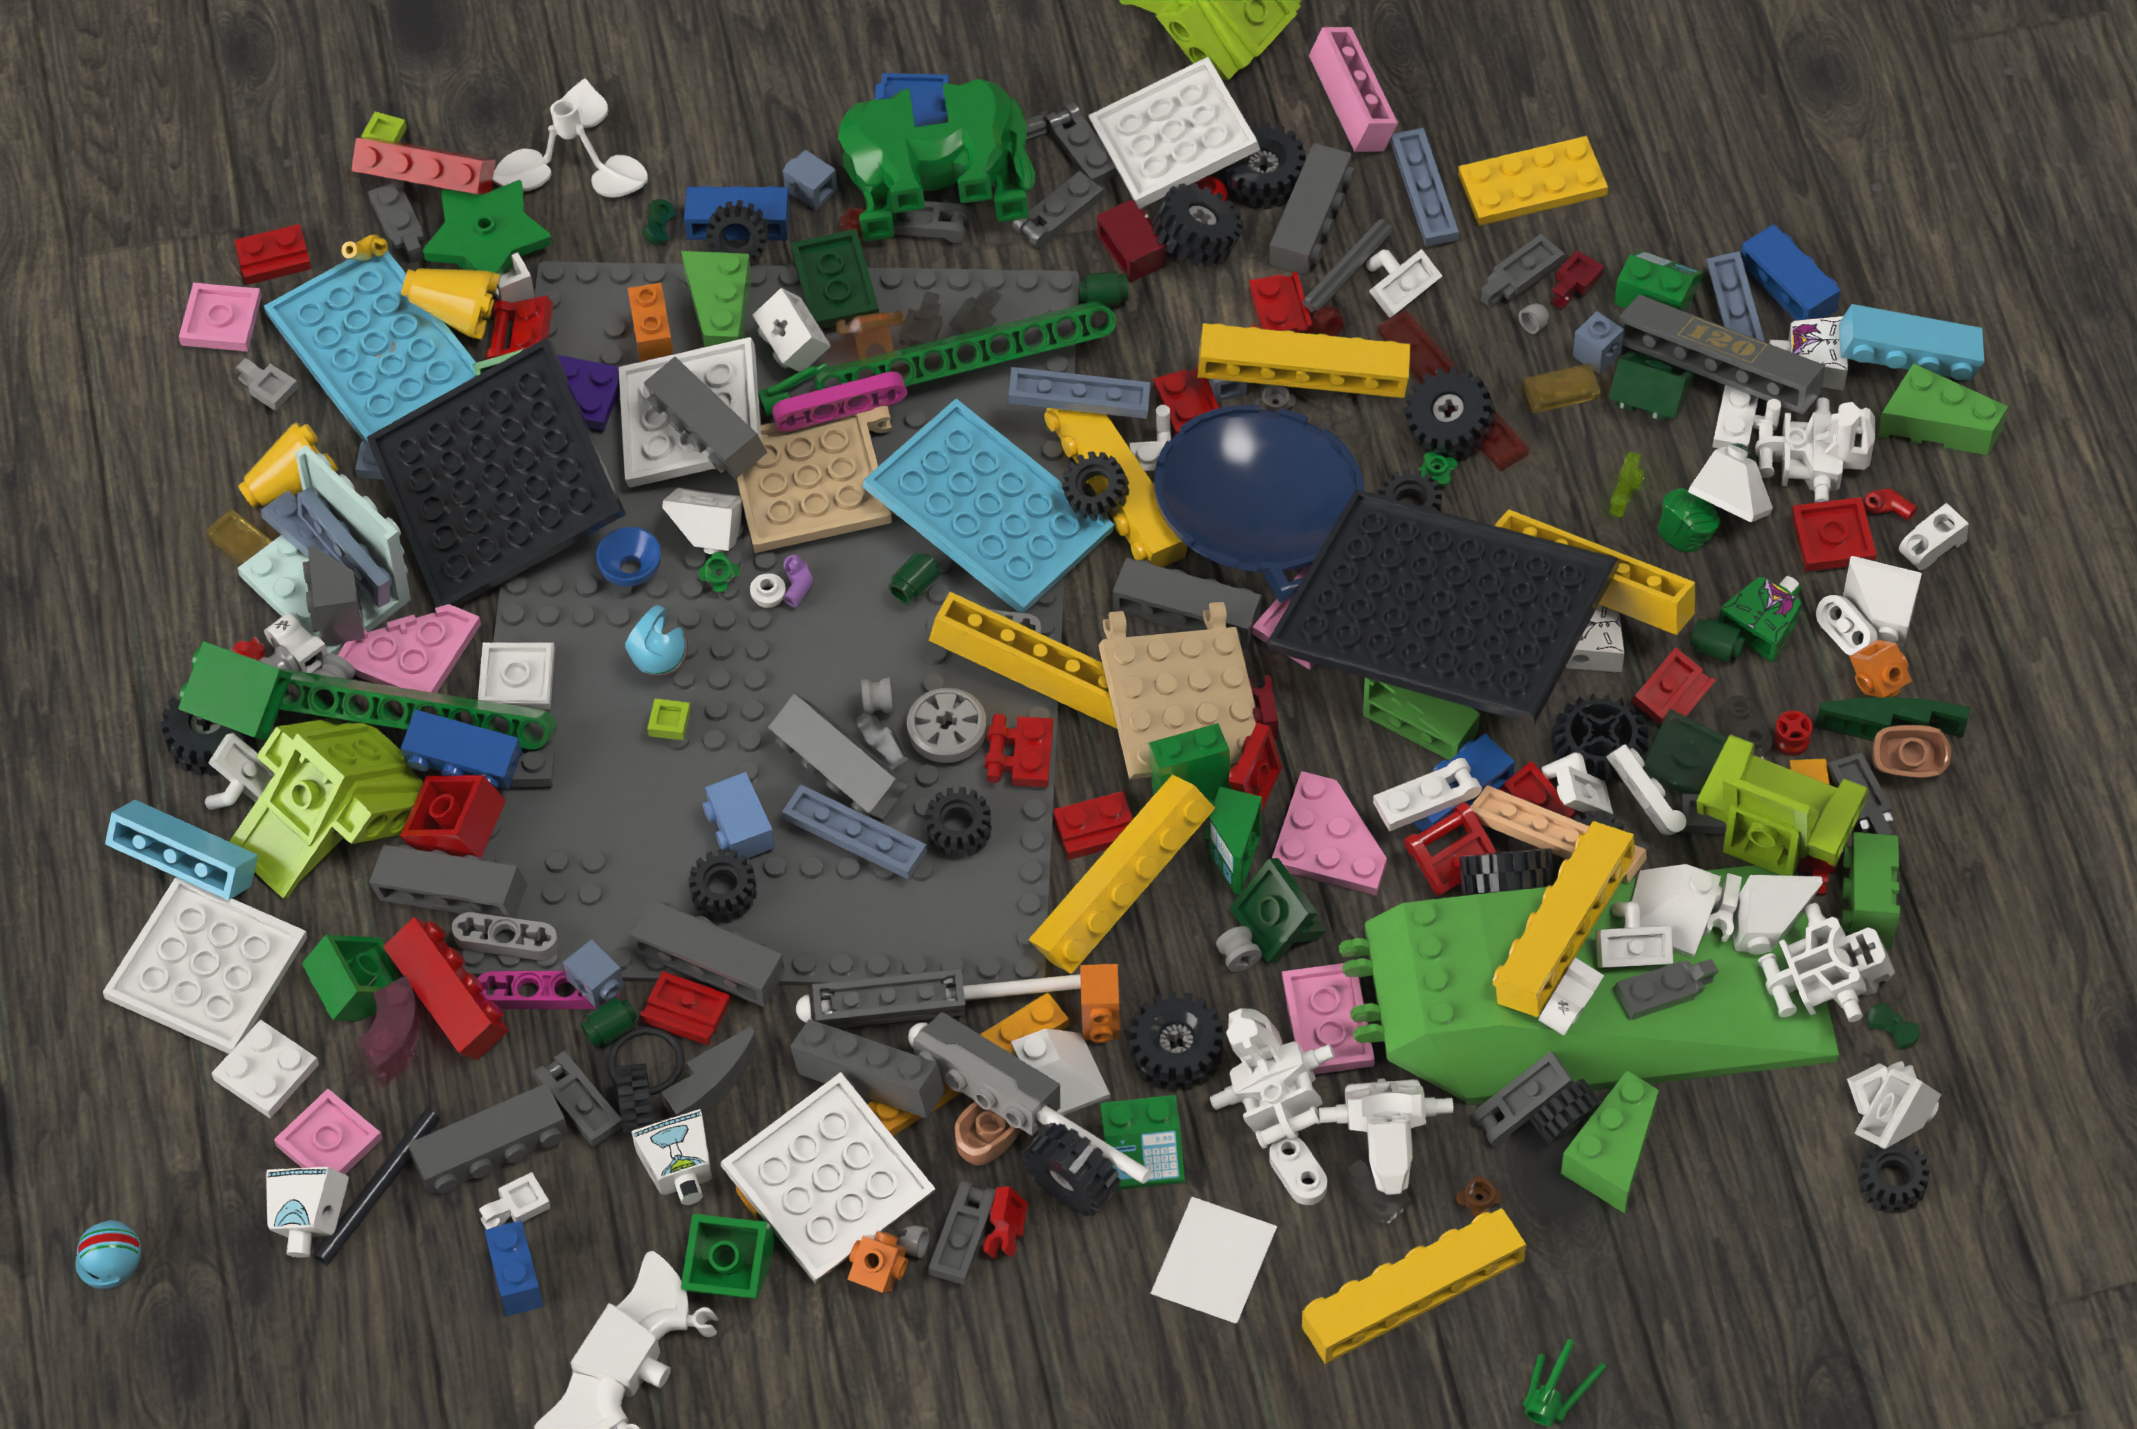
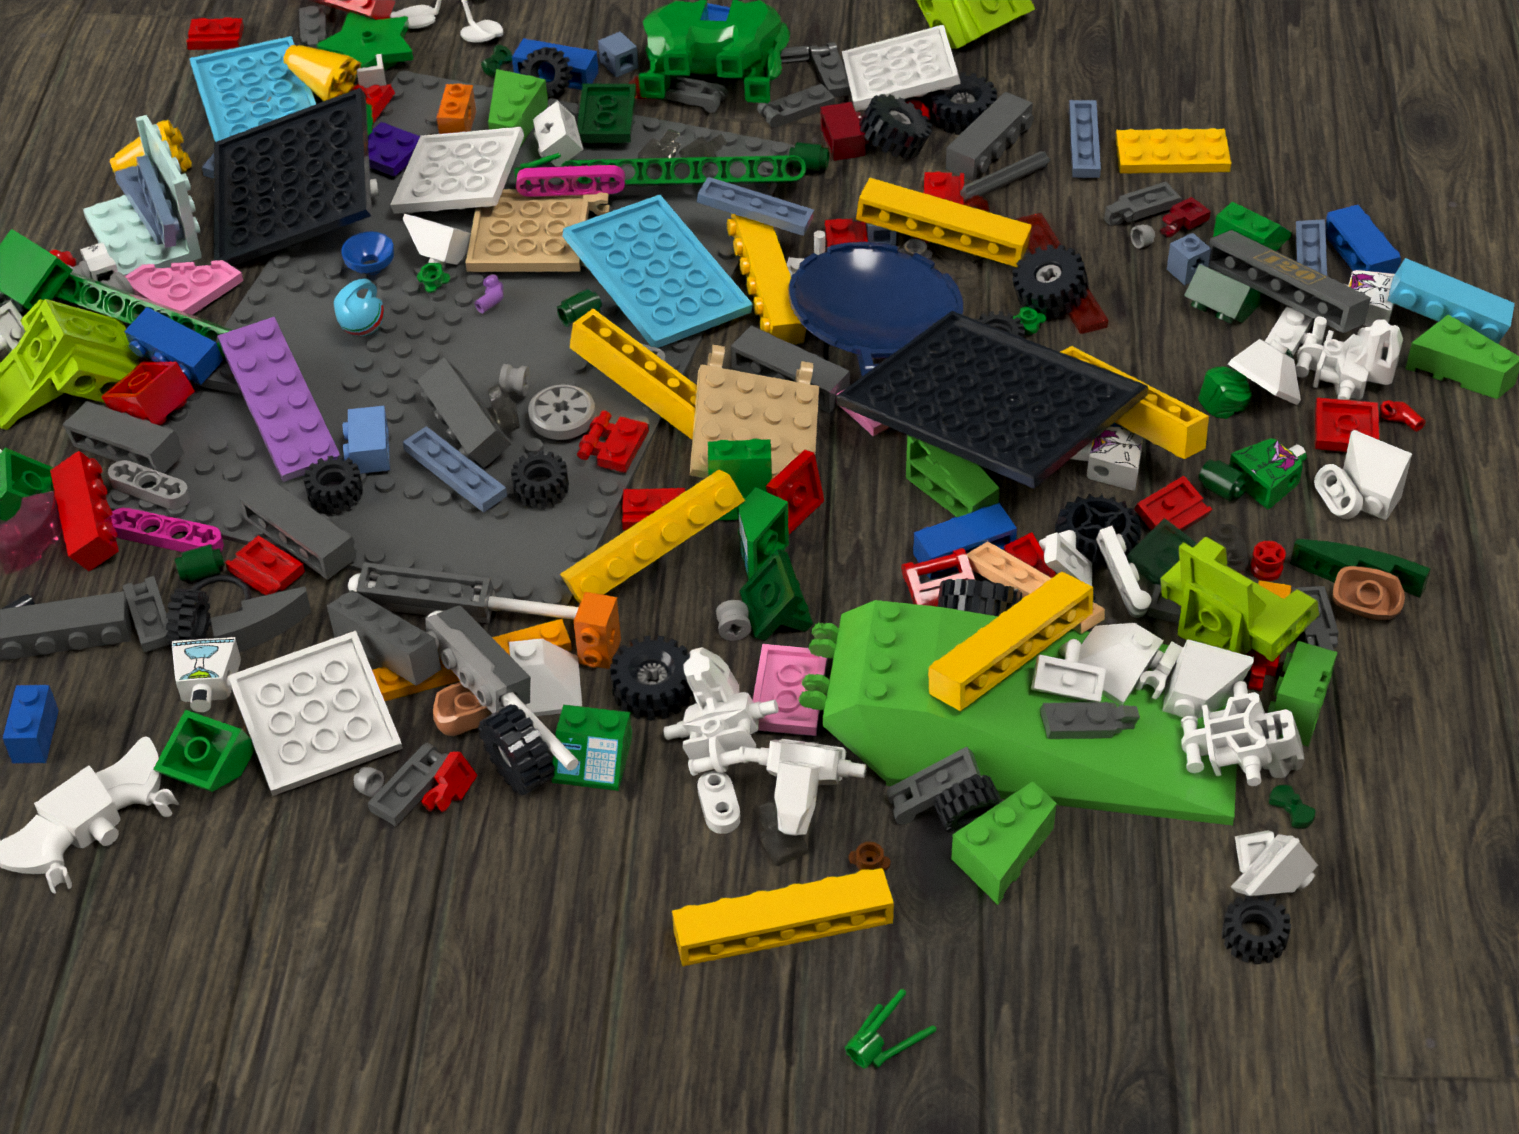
camera: 15 degrees right, 10 degrees down
bright pink plate [179,283,262,352] -> none
clear yellow plate [206,508,273,565] -> none
light grey plate [236,358,298,411] -> none
dark grey slope [303,546,365,644] -> none
yellow arm [342,235,388,262] -> none
white tile [478,643,555,710] -> none
white plate [479,1172,550,1229] -> none
sand blue brick [563,939,624,1008] -> none
dark grey brick [644,357,768,479] -> none
lime plate [647,698,691,741] -> none
white plate [750,573,786,608] -> none
clear orange tile [836,310,906,371] -> none
orange brick [848,1231,908,1293] -> none
black tyre [1062,451,1130,521] -> none
white sticker [1150,1197,1277,1324] -> none
dark red plate [1249,675,1278,740] -> none
bright pink plate [1272,771,1387,896] -> none
bright pink brick [1309,27,1398,152] -> none
white plate [1366,249,1442,318] -> none
white plate [1373,758,1482,832] -> none
clear yellow plate [1523,363,1601,413] -> none
white leg [1538,958,1604,1036] -> none
clear neon green plate [1609,451,1645,518] -> none
orange brick [1849,639,1912,697] -> none
white leg [1899,503,1969,570] -> none
none -> medium lavender plate [217,317,340,482]

